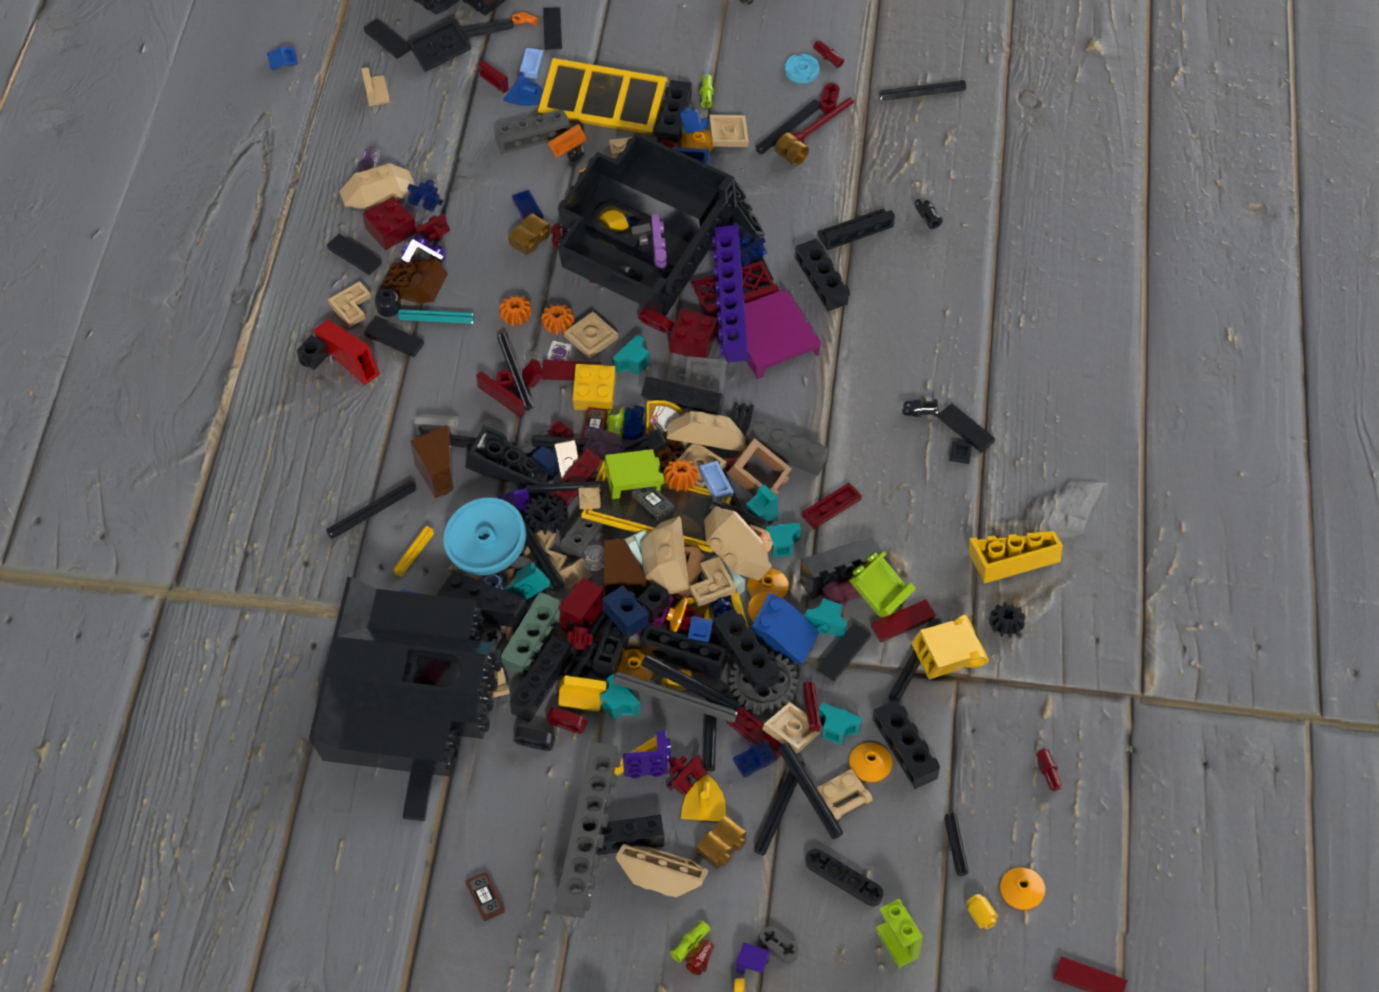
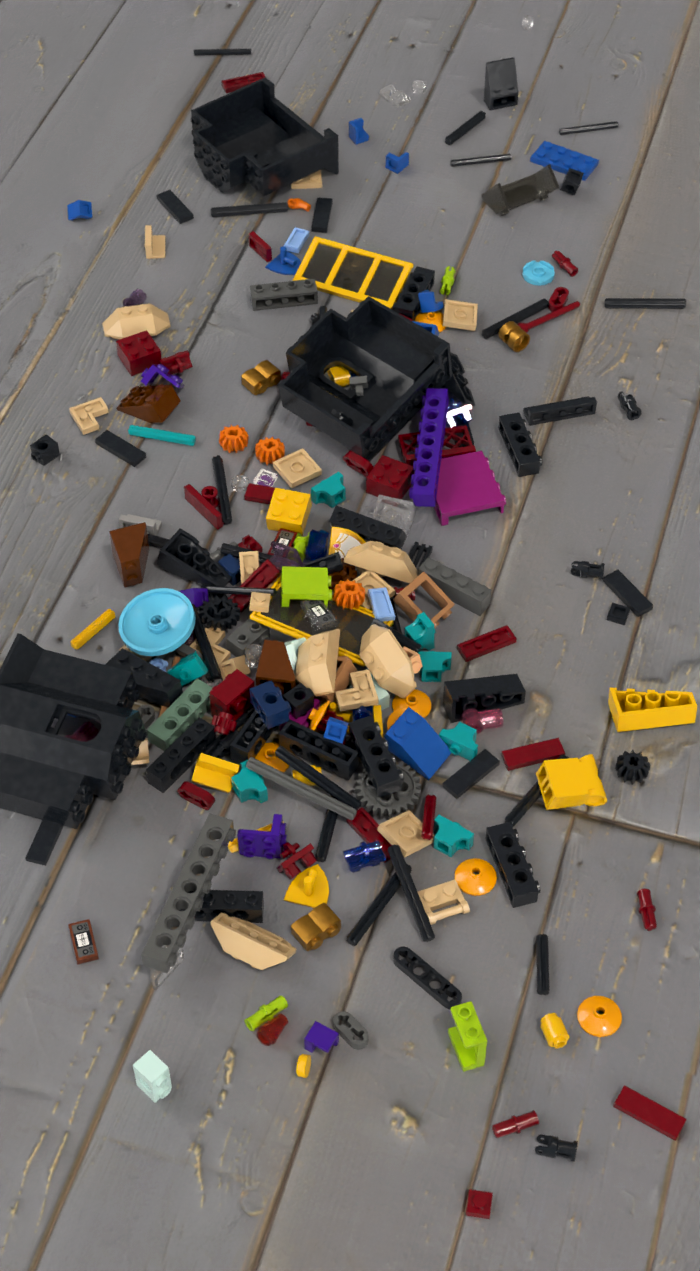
camera: 10 degrees right, 5 degrees down
red slope [313,320,380,385] -> none
black axle [326,481,416,539] -> none
black tile [327,234,382,275] -> none
black head [375,289,401,317] -> none
black plate [407,19,471,72] -> none
clear blue hips [407,179,443,212] -> none
clear blue tile [512,190,544,220] -> none
black beam [513,727,555,751] -> none
dark red plate [522,360,544,388] -> none
orange panel [548,124,587,158] -> none
medium lavender hinge [651,214,667,269] -> none
lime panel [849,551,916,618] -> none

